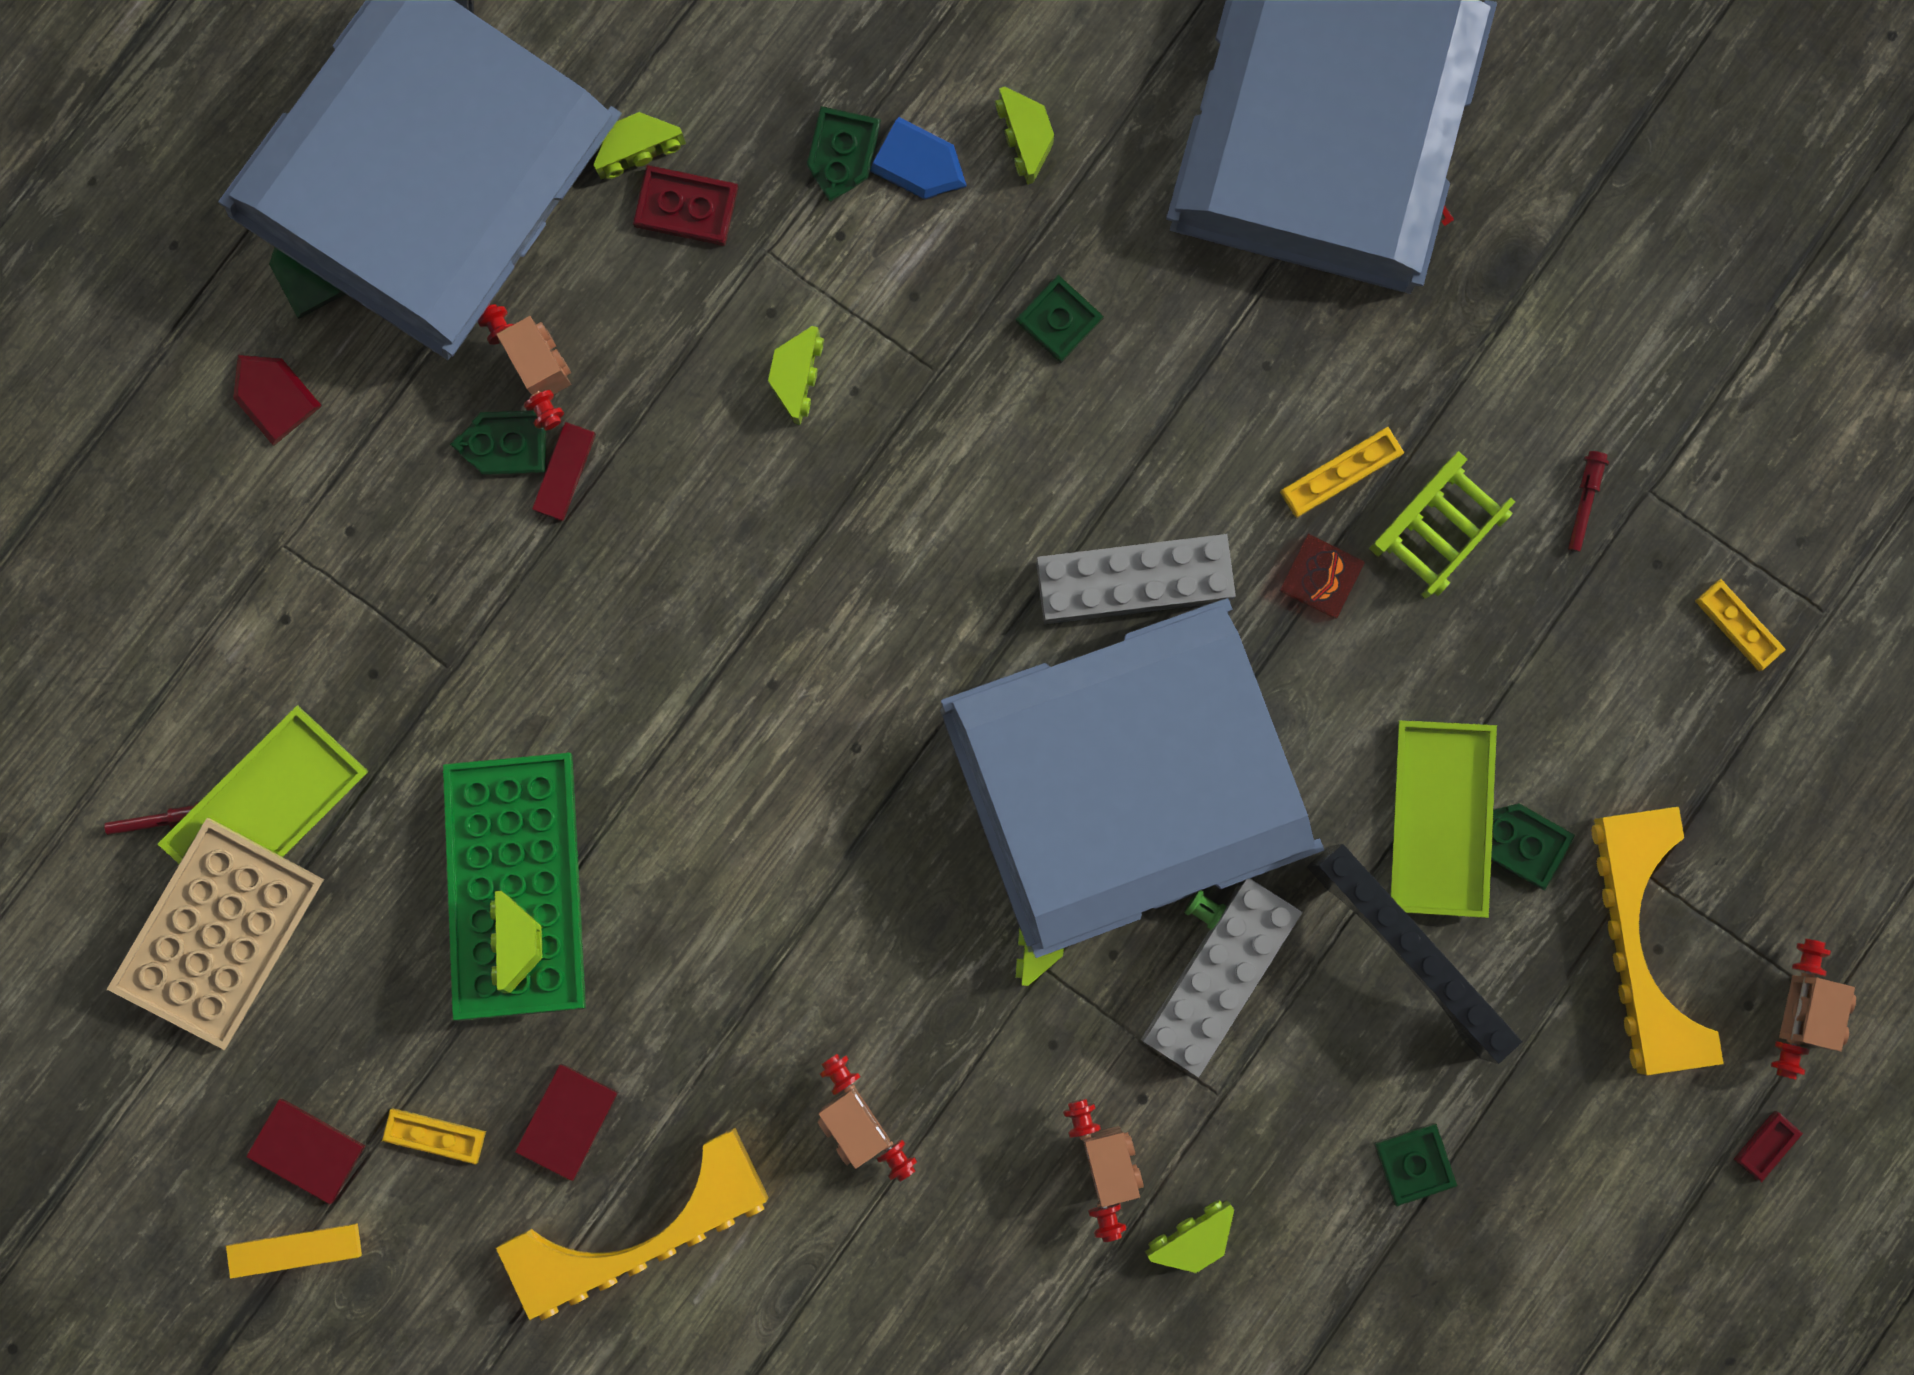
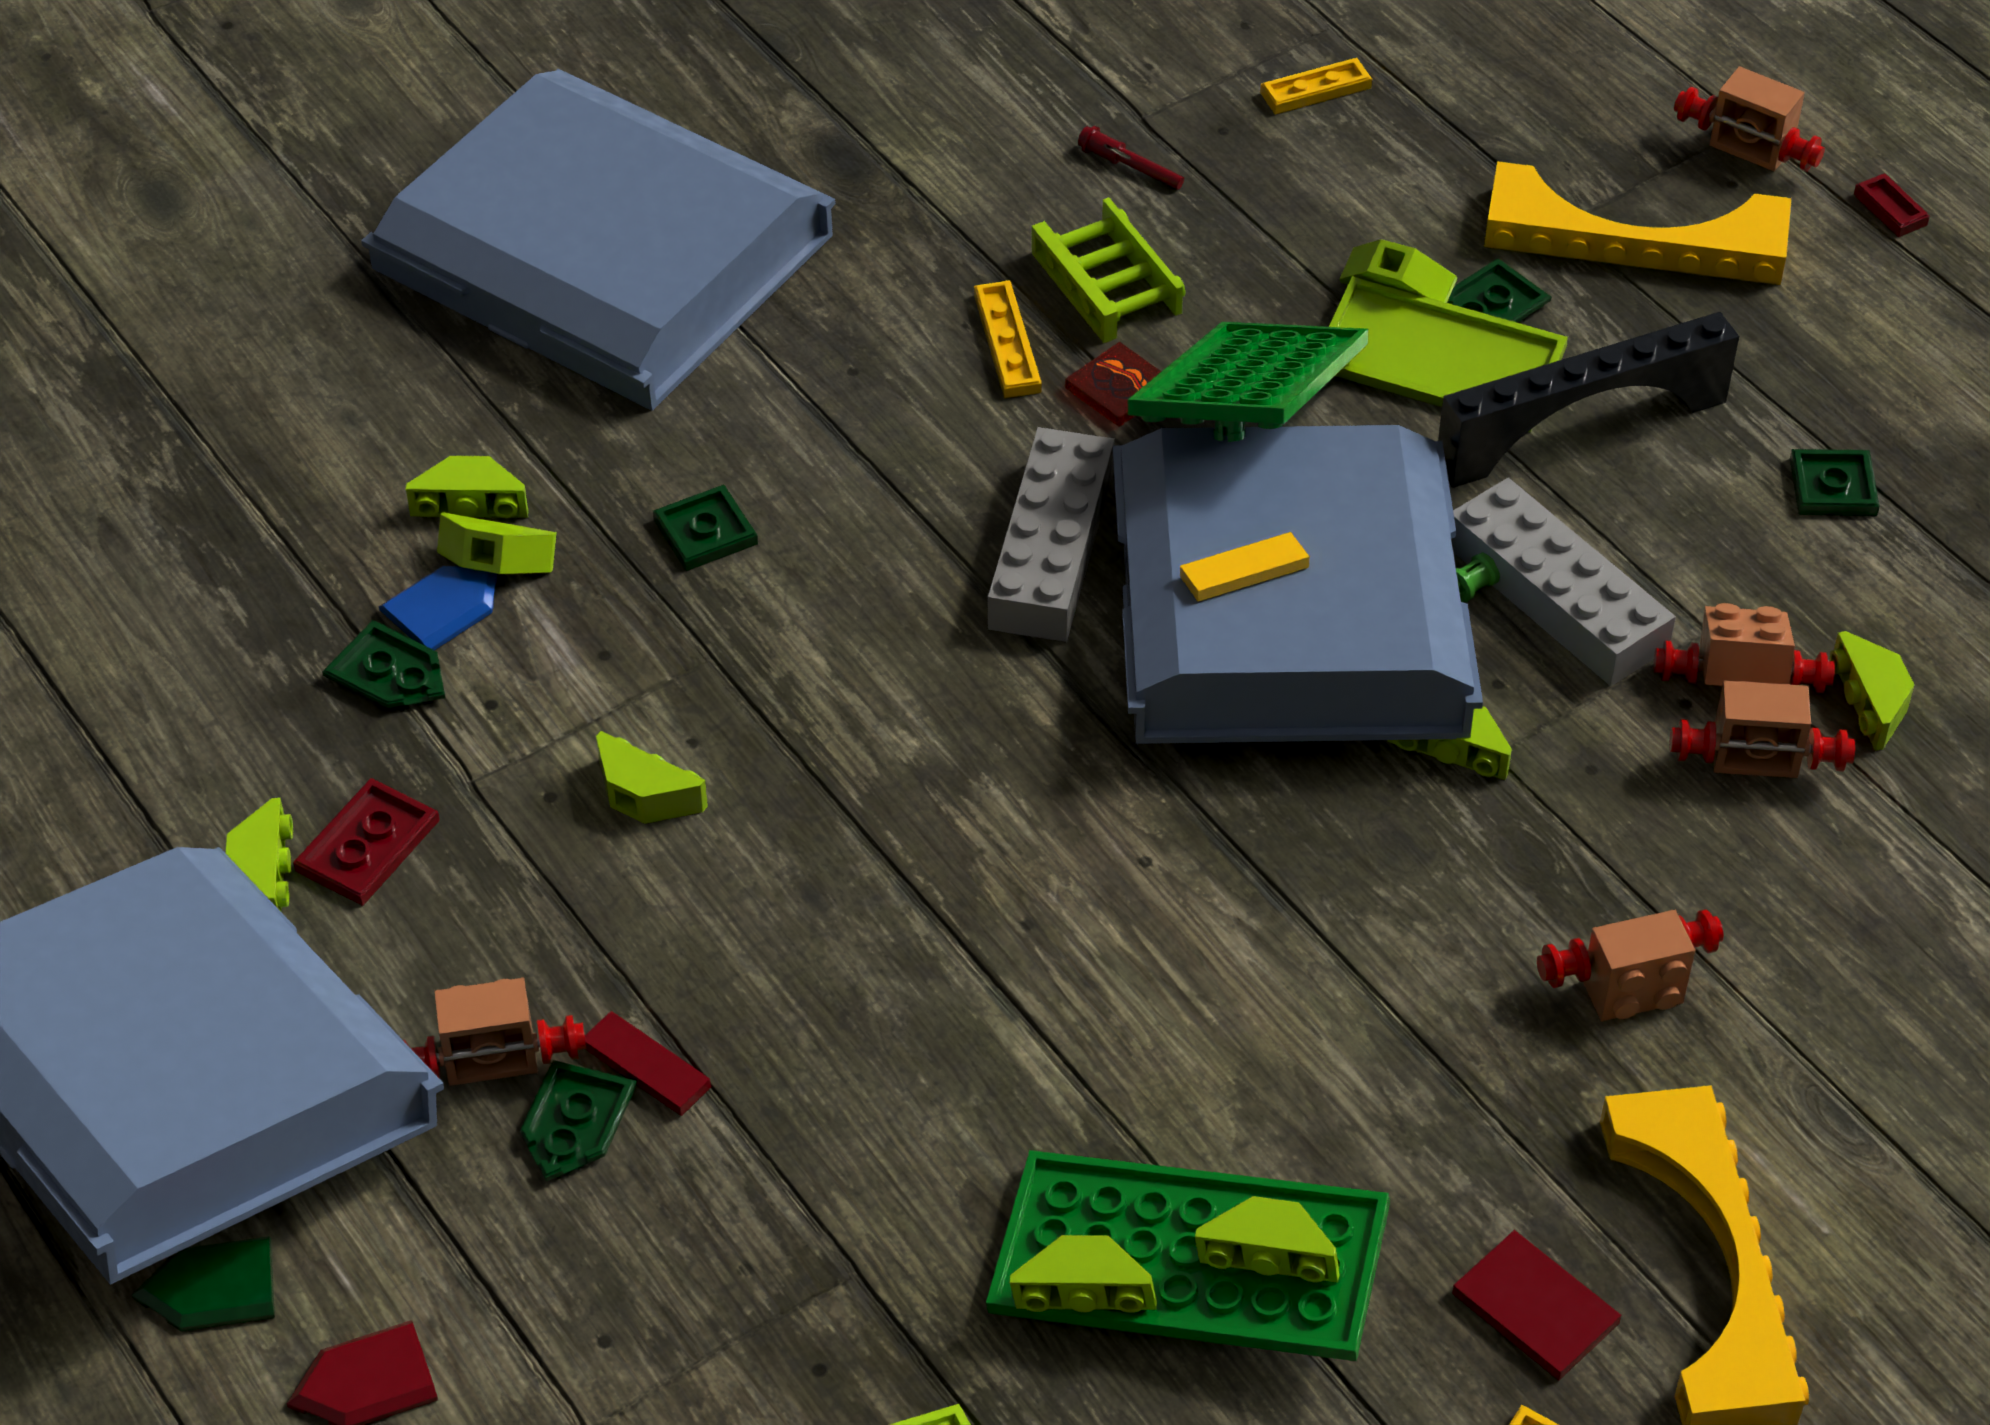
camera: 70 degrees left, 35 degrees down
none -> lime slope [437,512,557,574]
none -> lime slope [1010,1235,1157,1313]
none -> green plate [1128,322,1368,442]
none -> yellow tile [1180,532,1310,602]
none -> lime slope [1339,239,1457,303]
none -> nougat brick [1653,603,1835,693]

